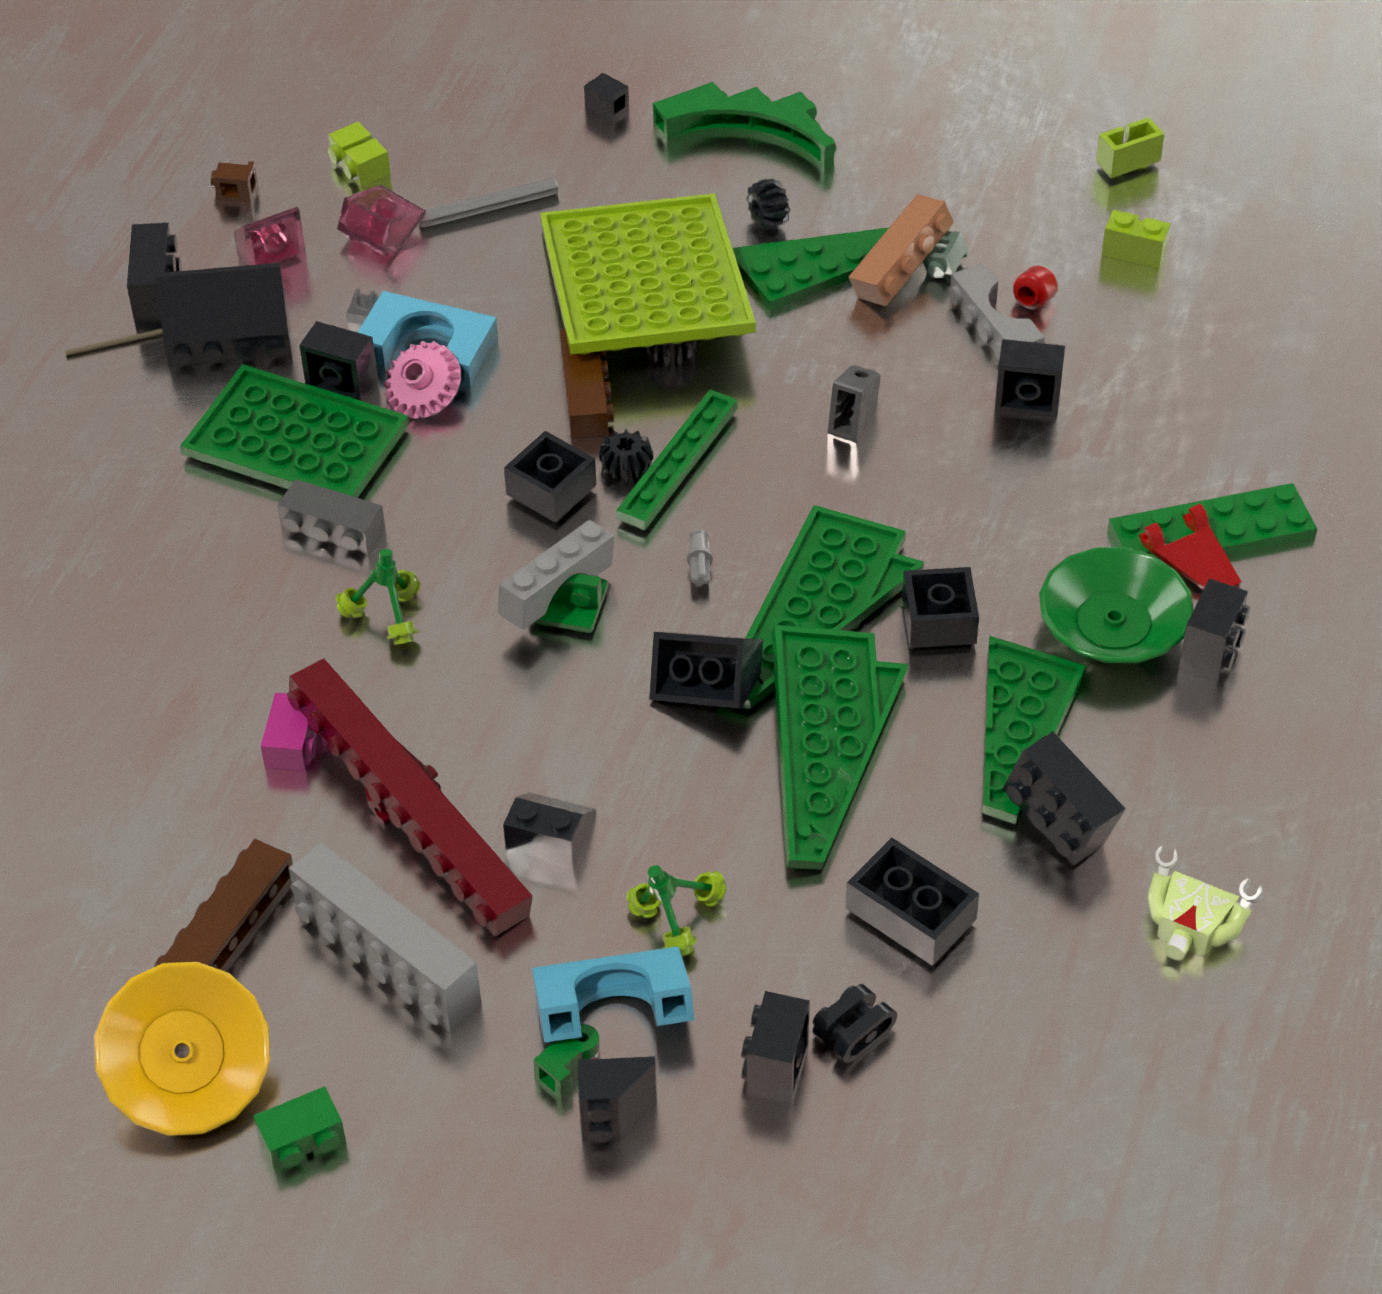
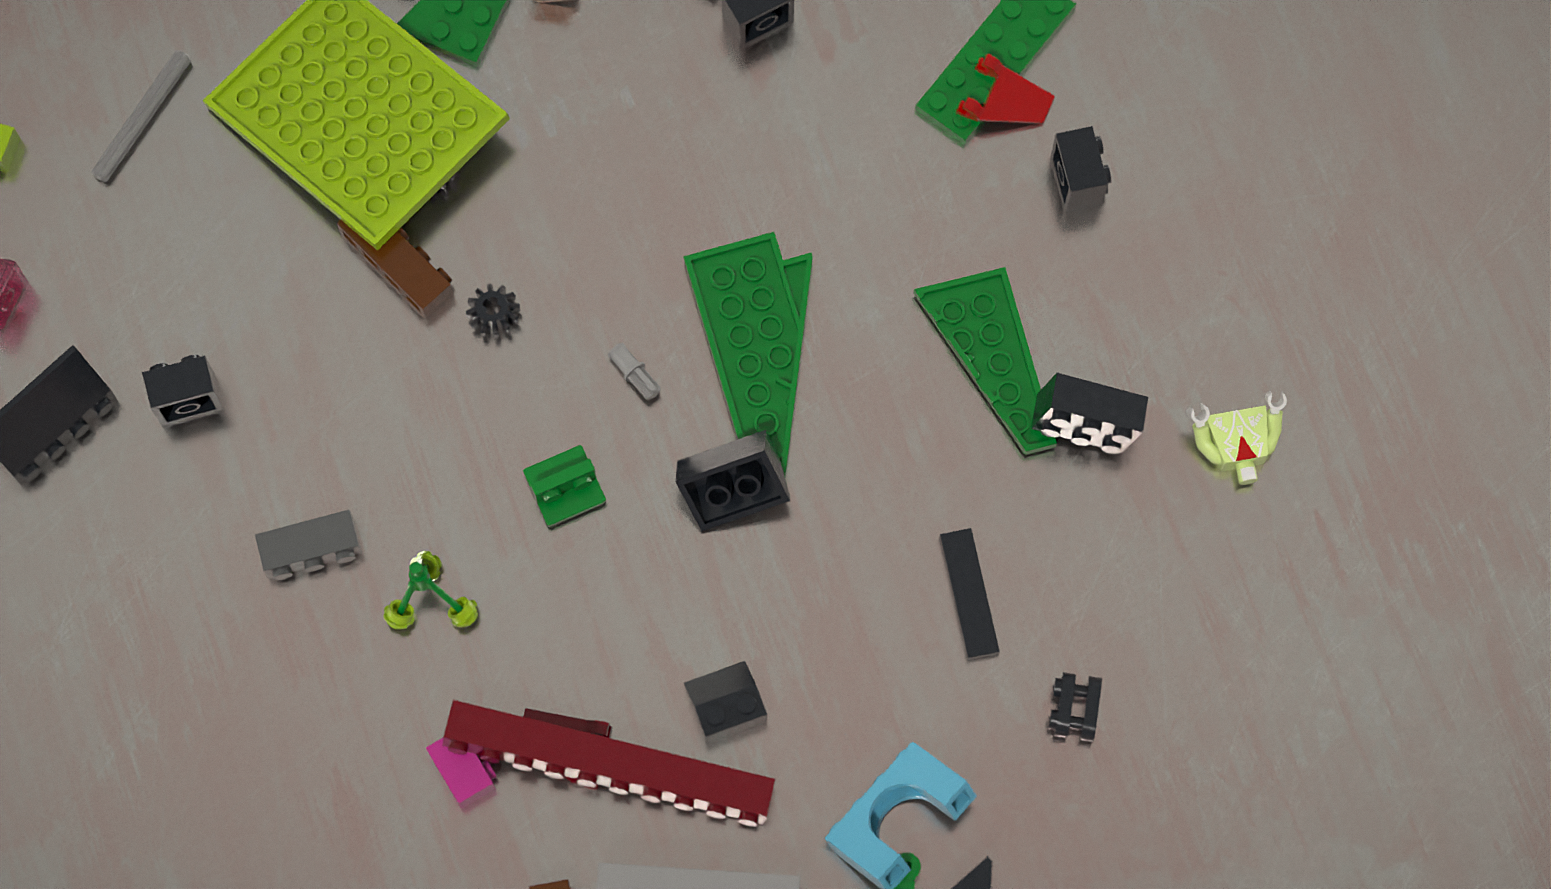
camera: 40 degrees left, 25 degrees up
green plate [180,364,409,498] -> none
clear pink slope [337,185,426,256] -> none
flat silver tile [346,289,379,324] -> none
medium azure arch [357,291,498,388] -> none
bright pink gear [383,341,461,419] -> none
light grey arch [498,520,614,630] -> none
black brick [504,431,597,523] -> none
green plate [616,390,738,530] -> none
plant [626,865,727,956] -> none
black brick [741,991,810,1105] -> none
green wing [772,625,908,870] -> none
dark grey torso [827,365,881,441] -> none
black brick [846,837,979,966] -> none
black brick [902,567,979,648] -> none
green dish [1039,547,1194,663] -> none
none -> black tile [939,528,1000,661]

